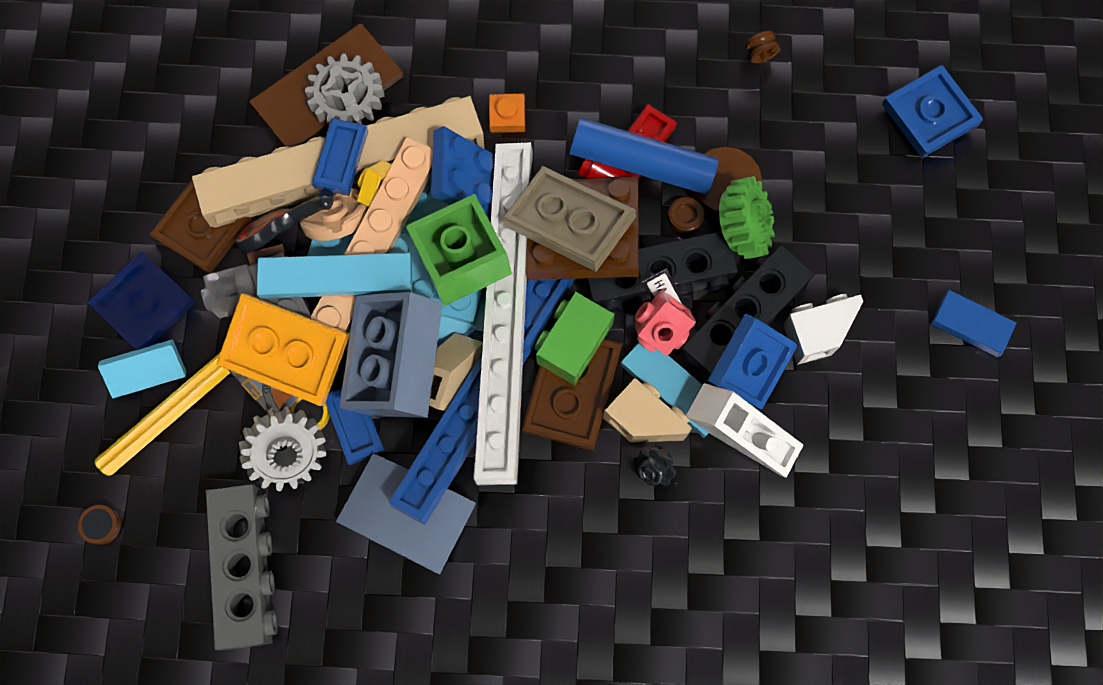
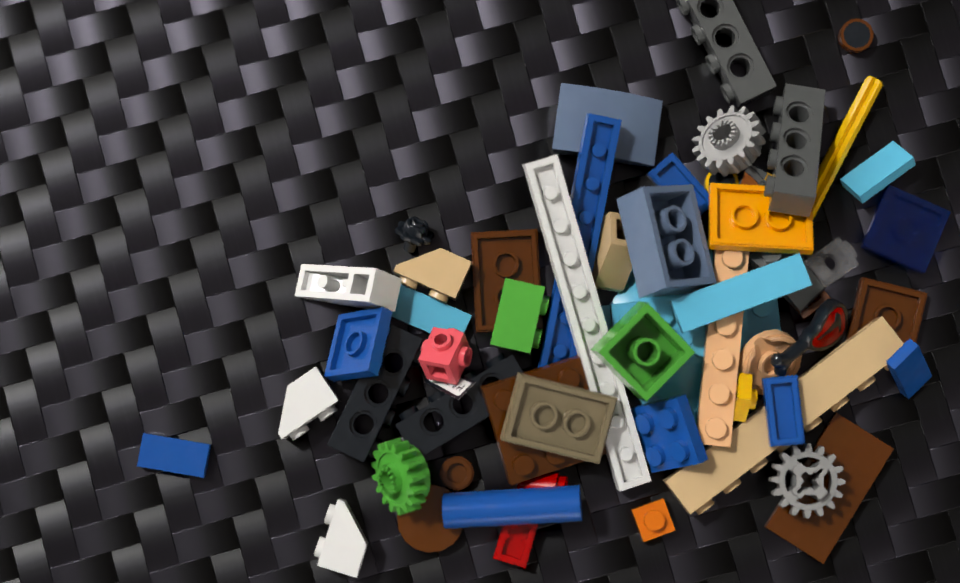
camera: 160 degrees right, 10 degrees up
none -> white slope [314,499,369,578]
none -> dark grey brick [764,83,826,217]
none -> blue tile [886,339,932,399]

